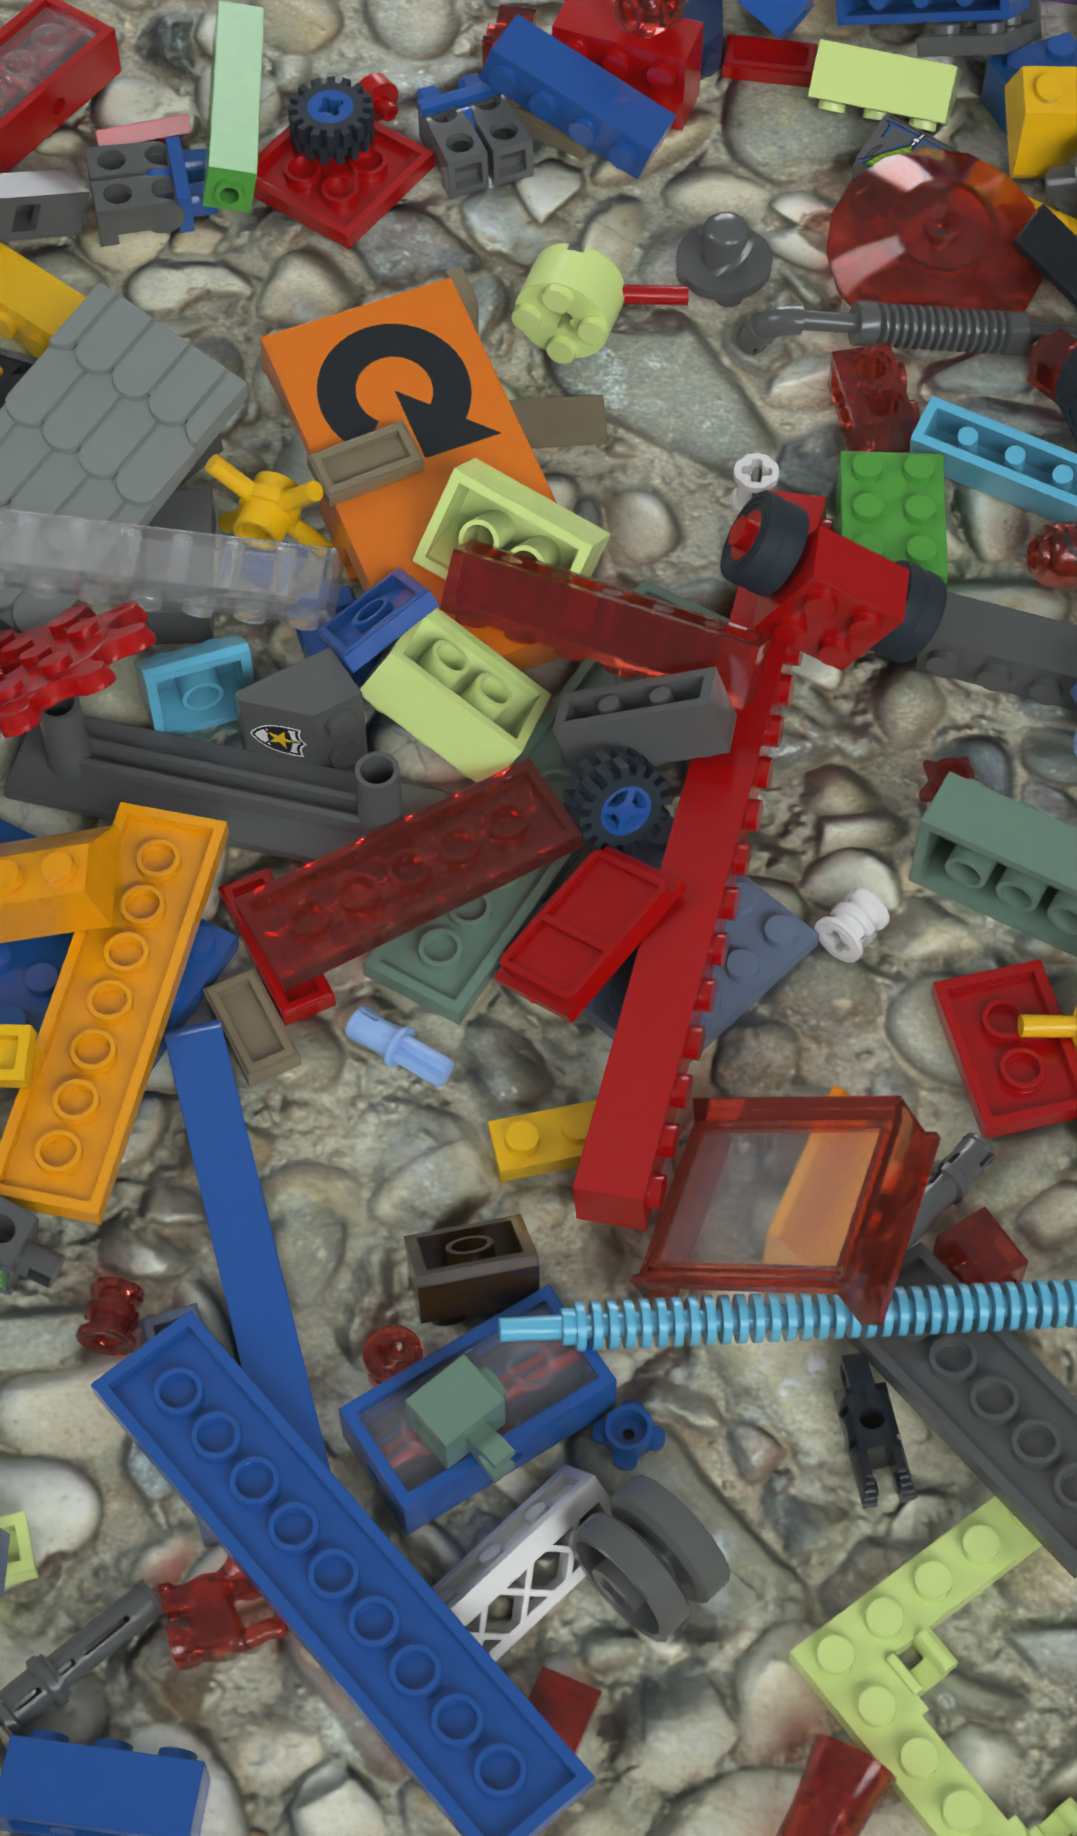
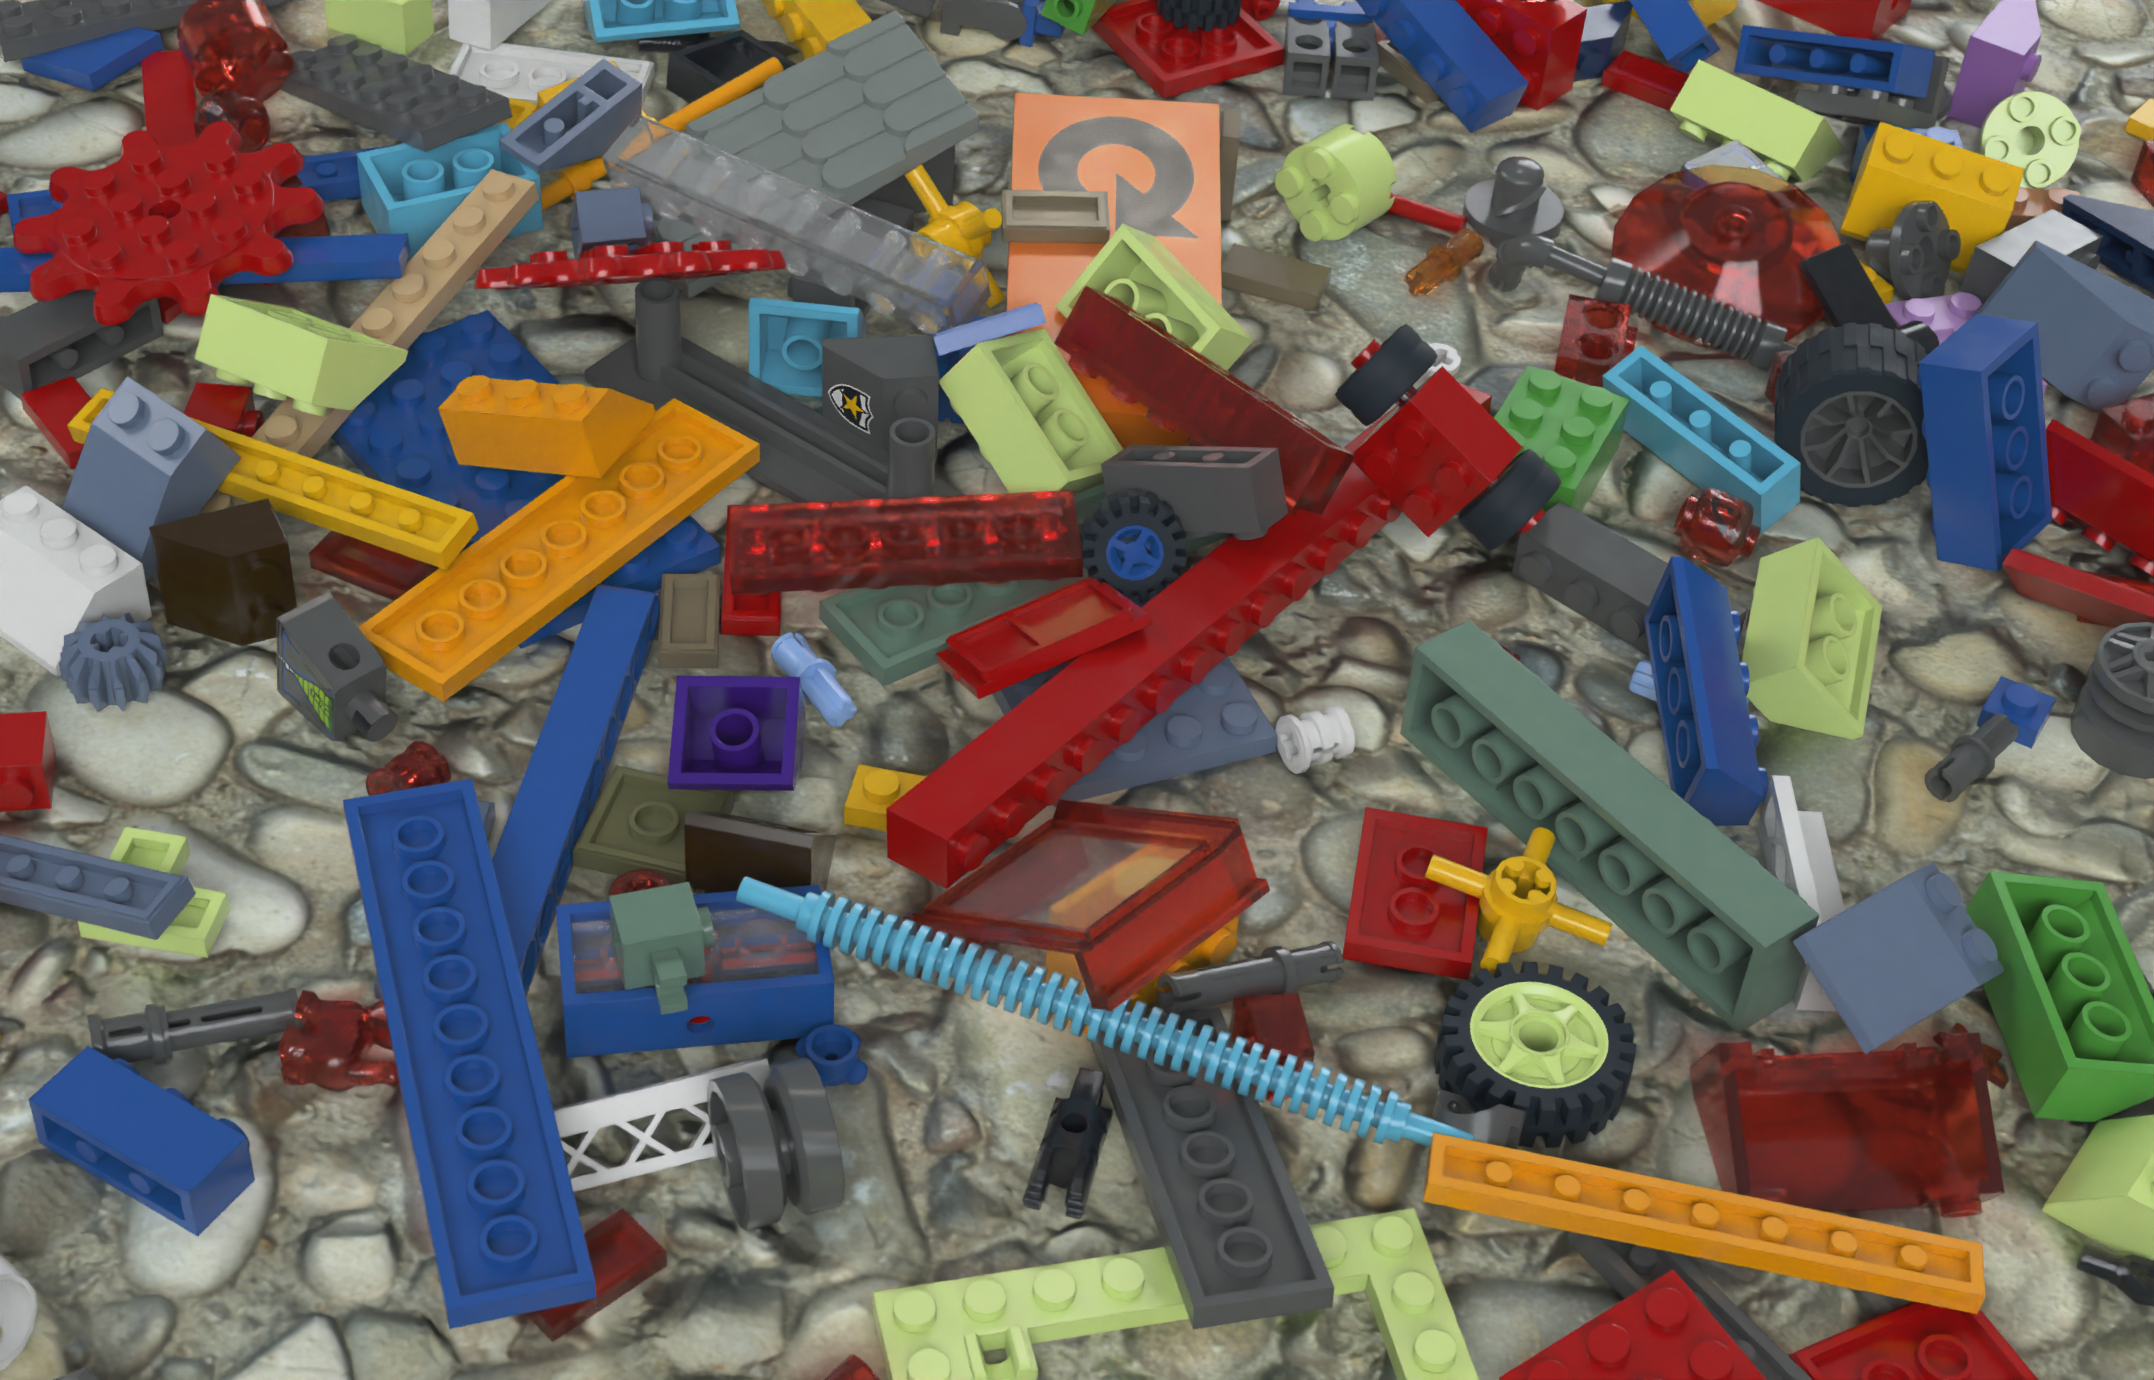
camera: 20 degrees right, 15 degrees down
none -> olive tile [573,765,734,893]
none -> dark purple slope [667,676,806,791]
none -> clear orange axle [1404,228,1484,297]

